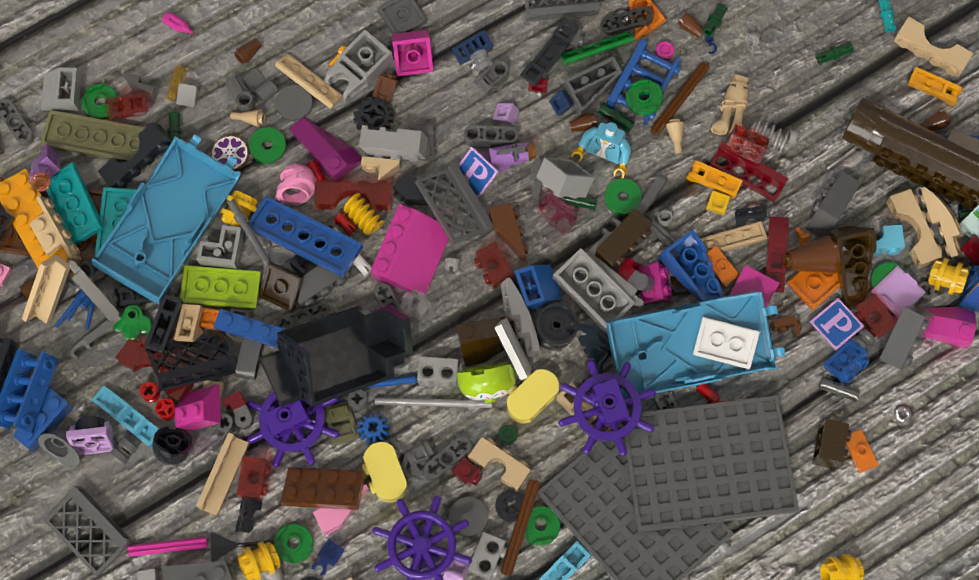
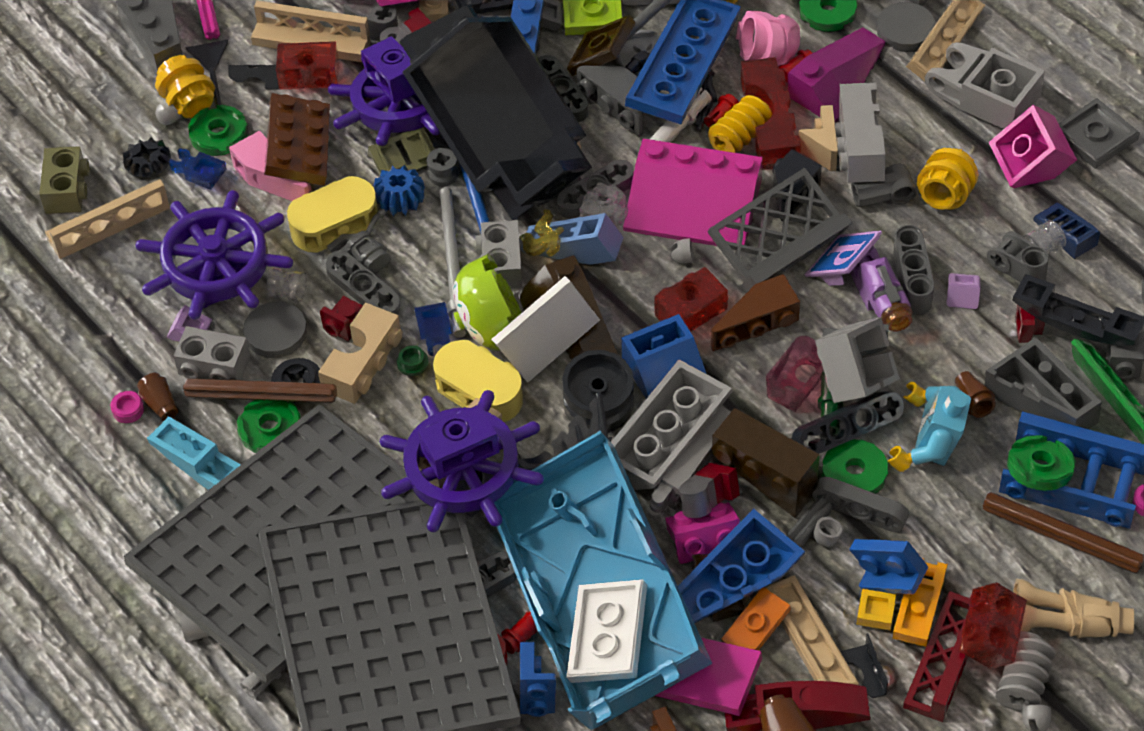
camera: 85 degrees right, 20 degrees down
black gear [353,97,394,130] -> none
reddish brown bracket [372,72,400,102] -> none
light grey slope [501,278,540,357] -> none
dark blue plate [549,90,574,116] -> none
dark green pin [597,103,635,132] -> none
tan cone [666,119,684,154] -> none
none -> clear blue plate [414,302,452,356]
none -> clear yellow piece [519,209,564,257]
none -> medium blue slope [520,213,624,265]
none -> blue bracket [520,642,556,717]
none -> black beam [791,391,904,454]
none -> blue bracket [849,539,928,594]
none -> yellow piece [917,148,979,210]

